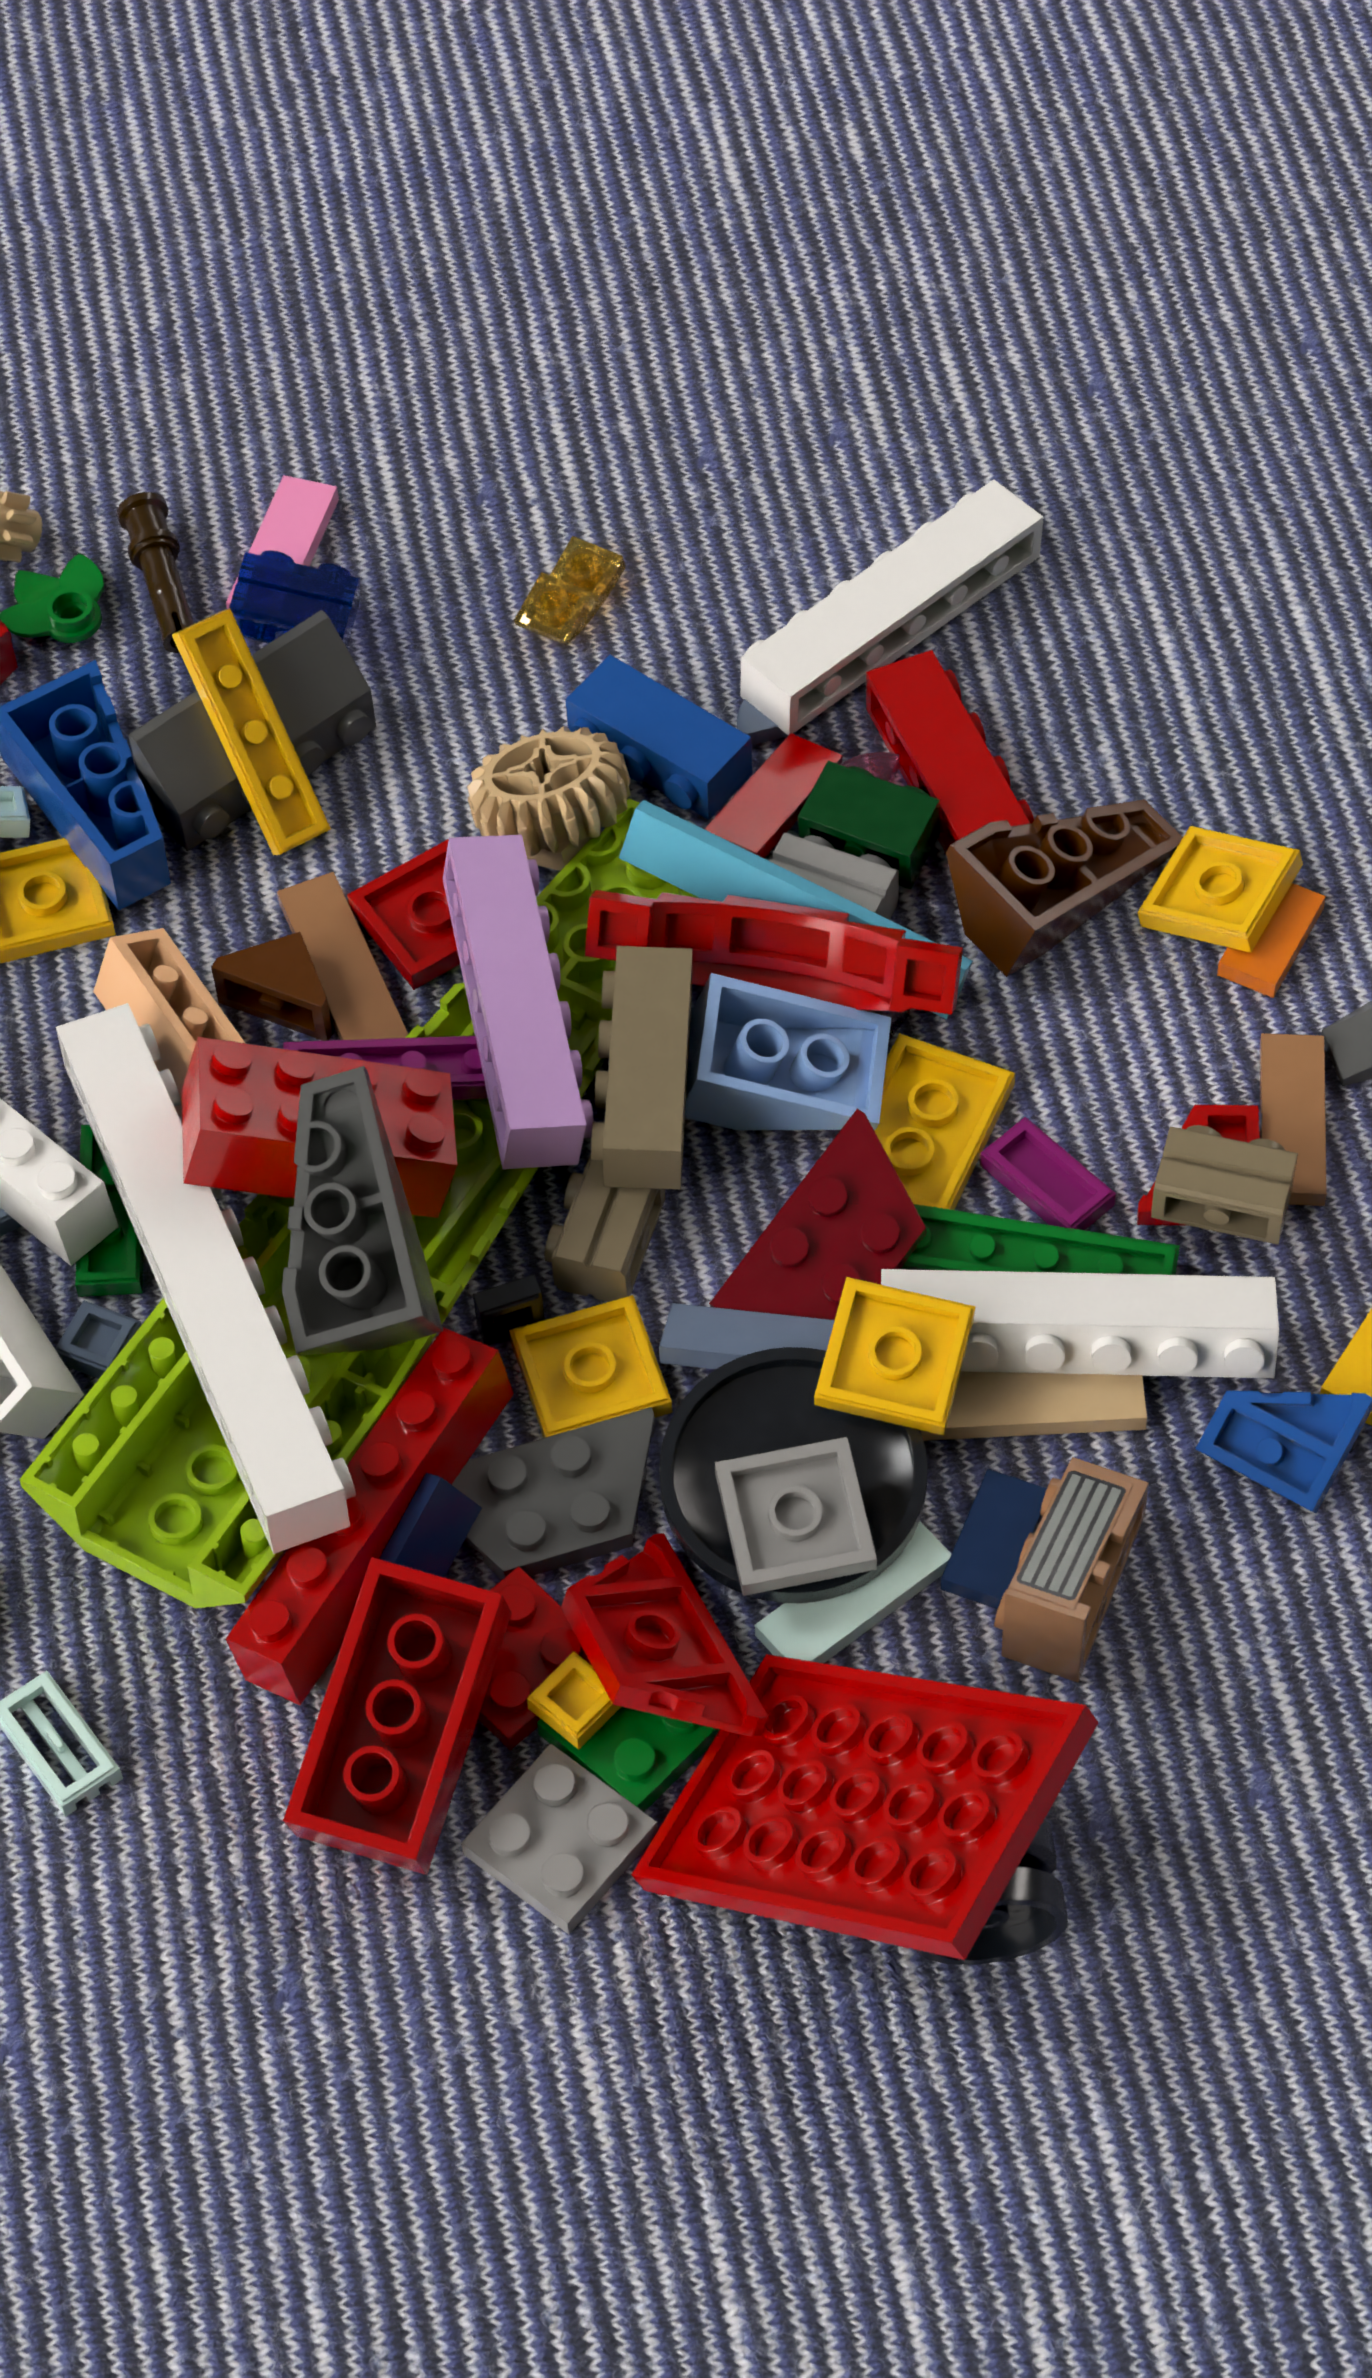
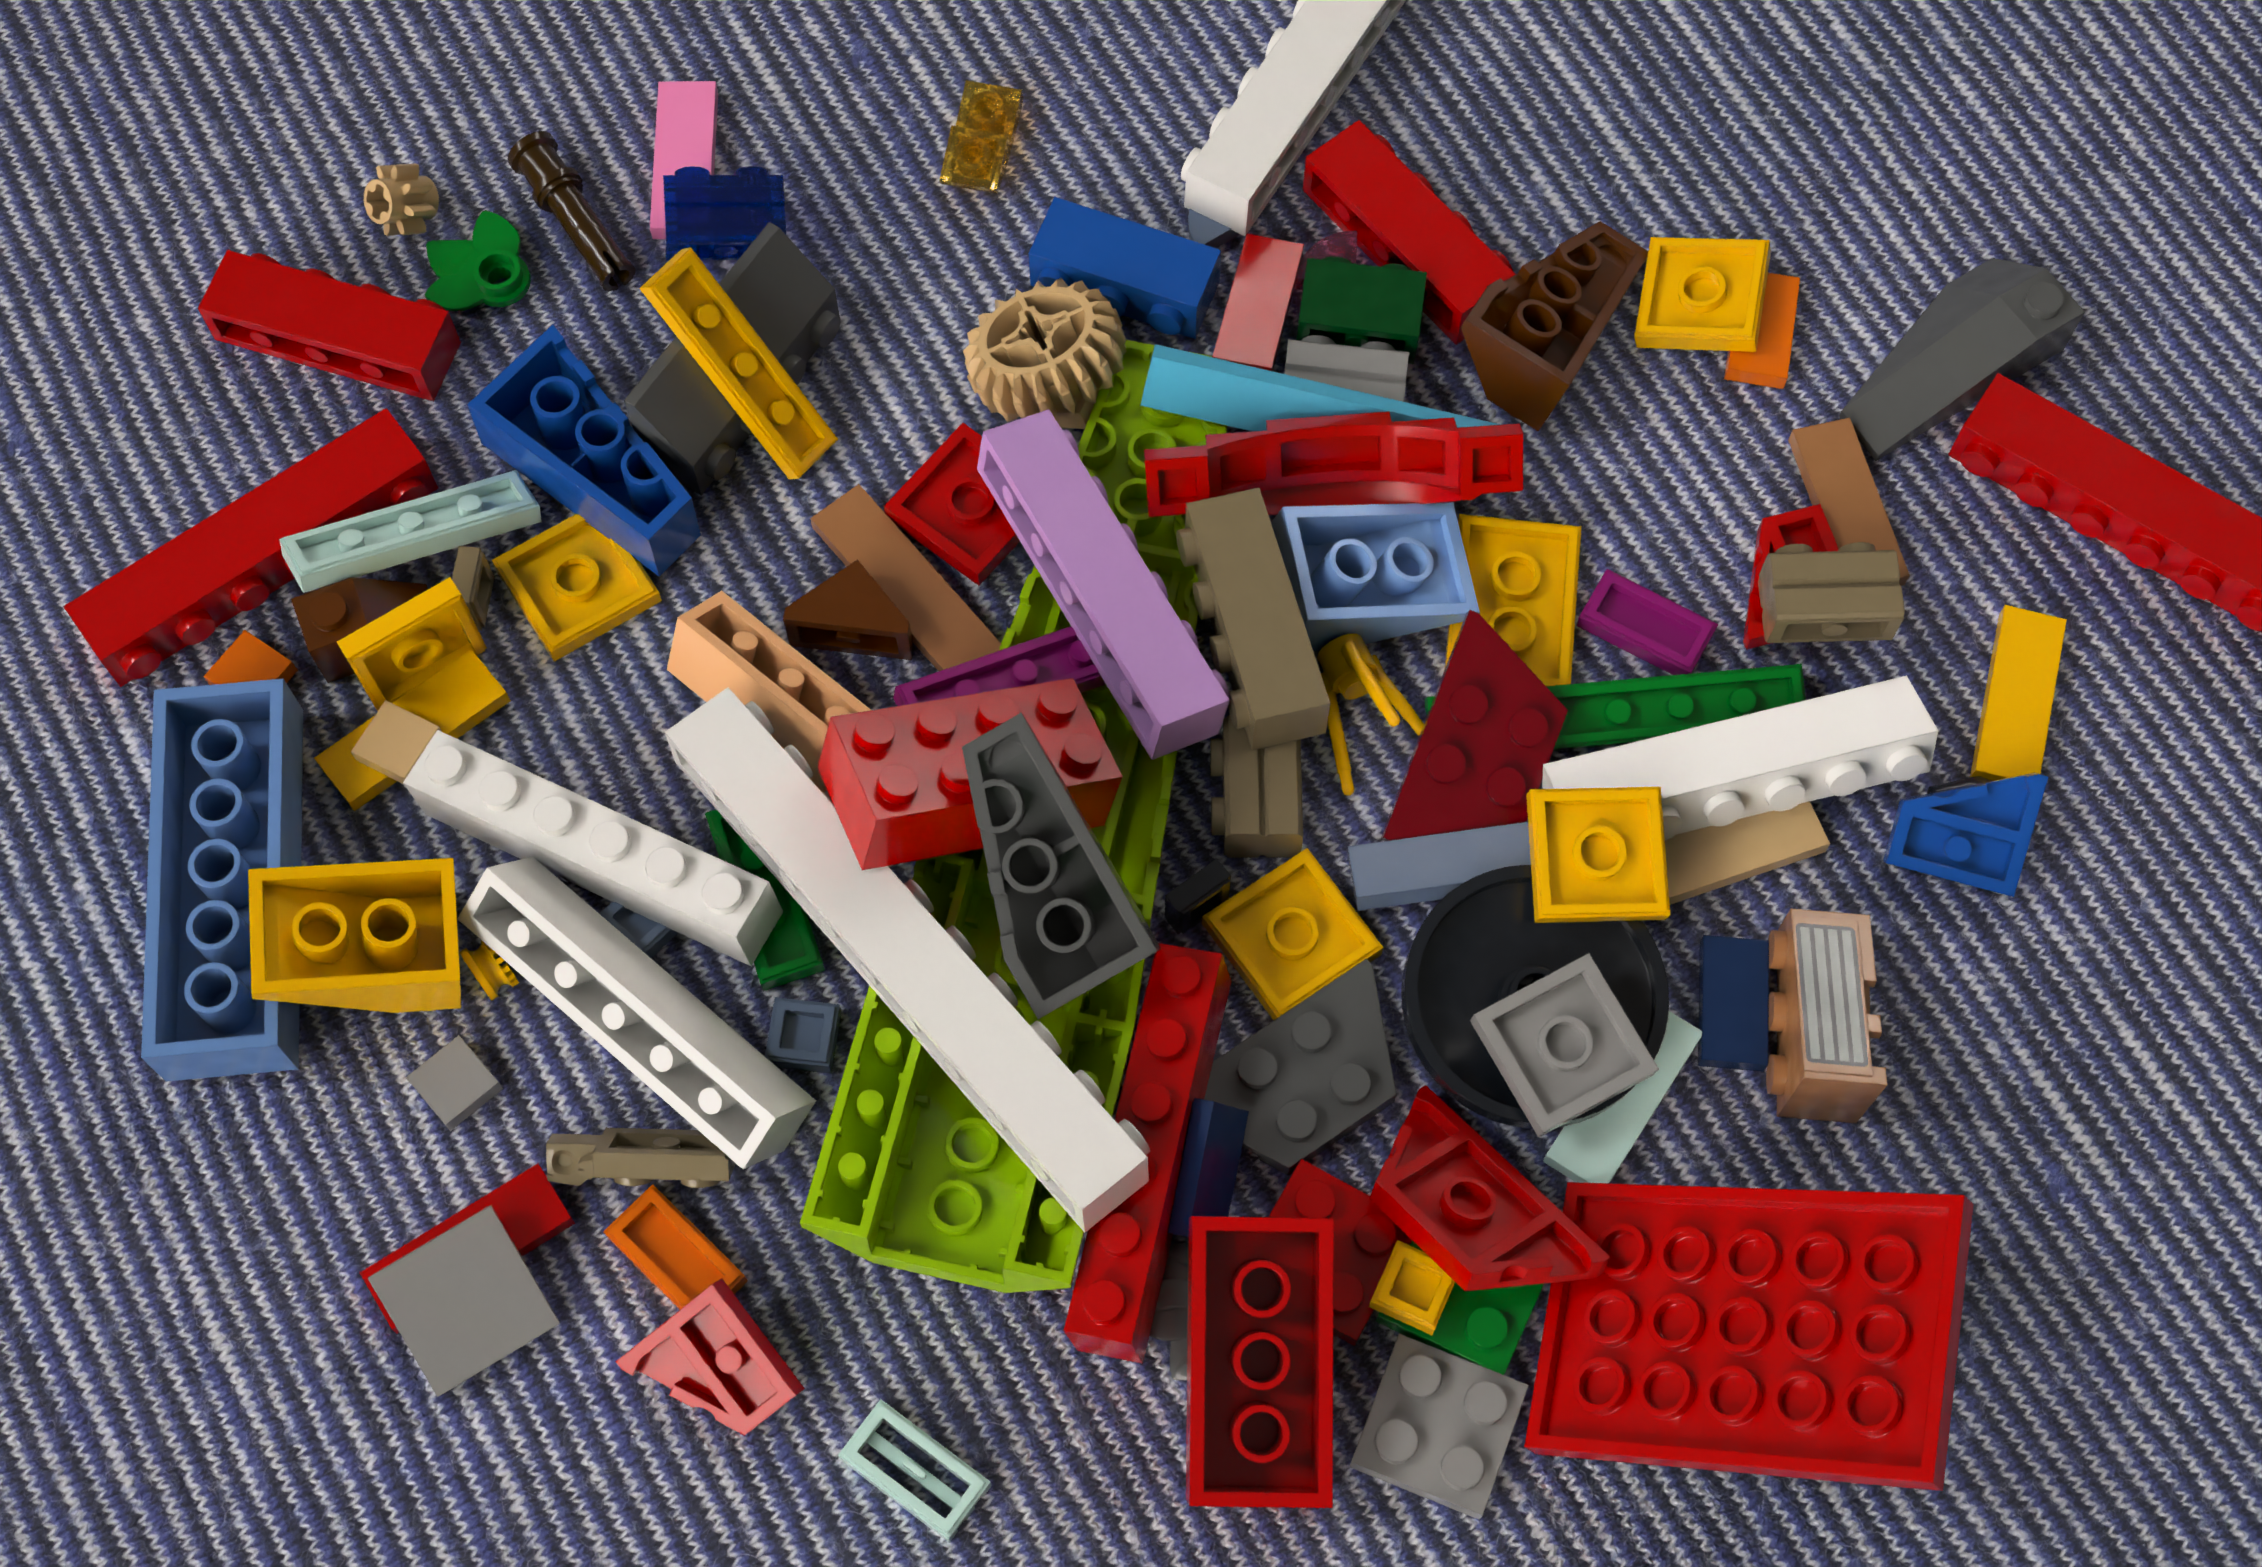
camera: 20 degrees left, 10 degrees up
none -> yellow plant [1317,633,1424,796]

